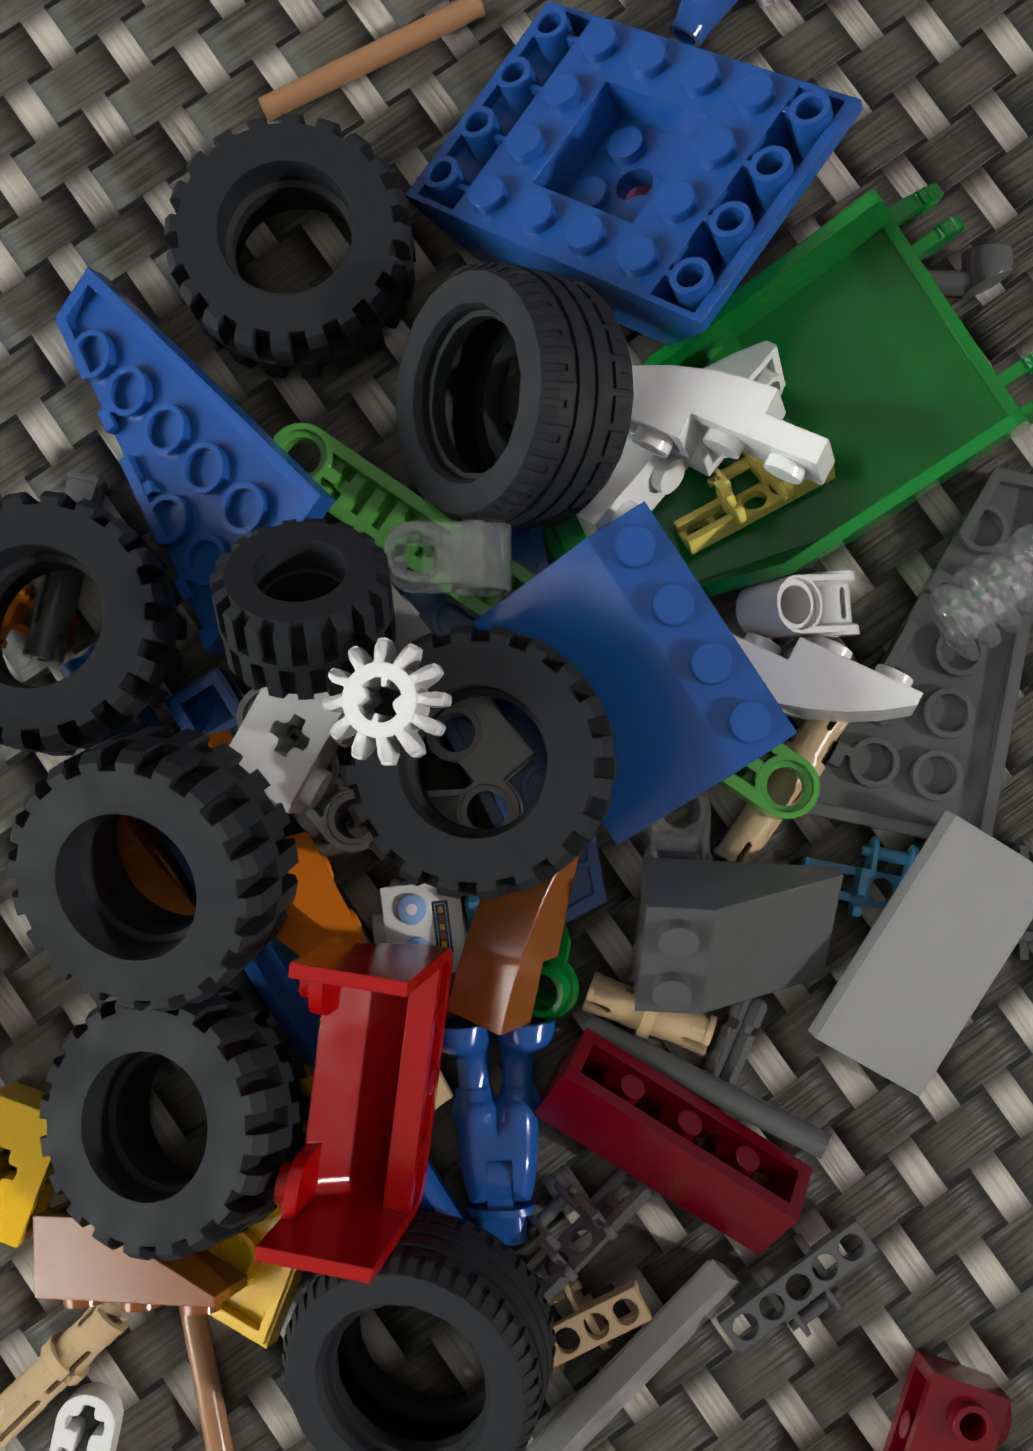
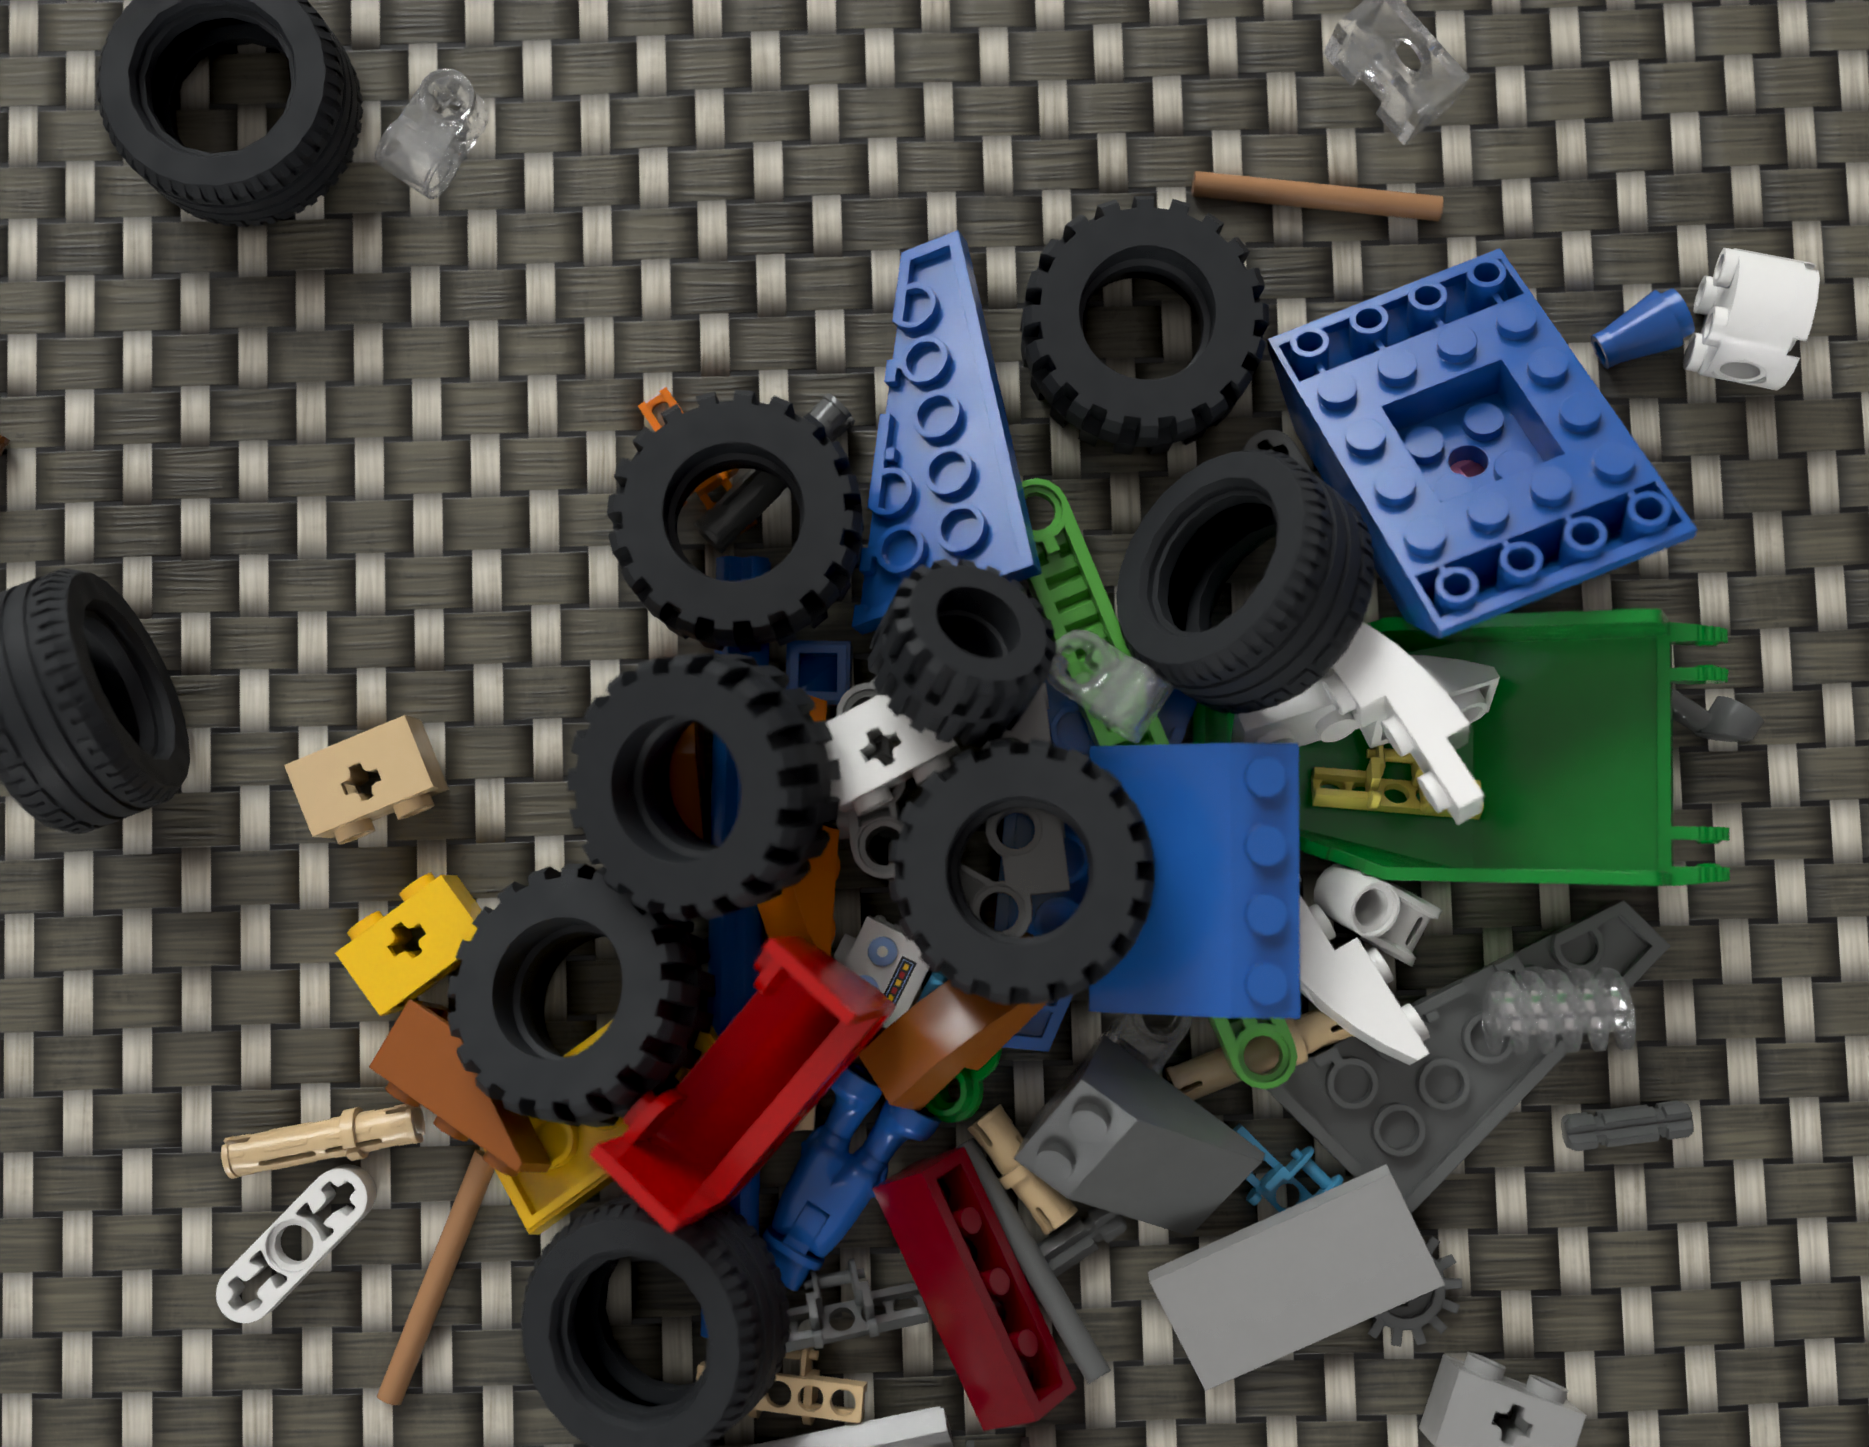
camera: 35 degrees right, 0 degrees up
white gear [322,638,452,766] -> none

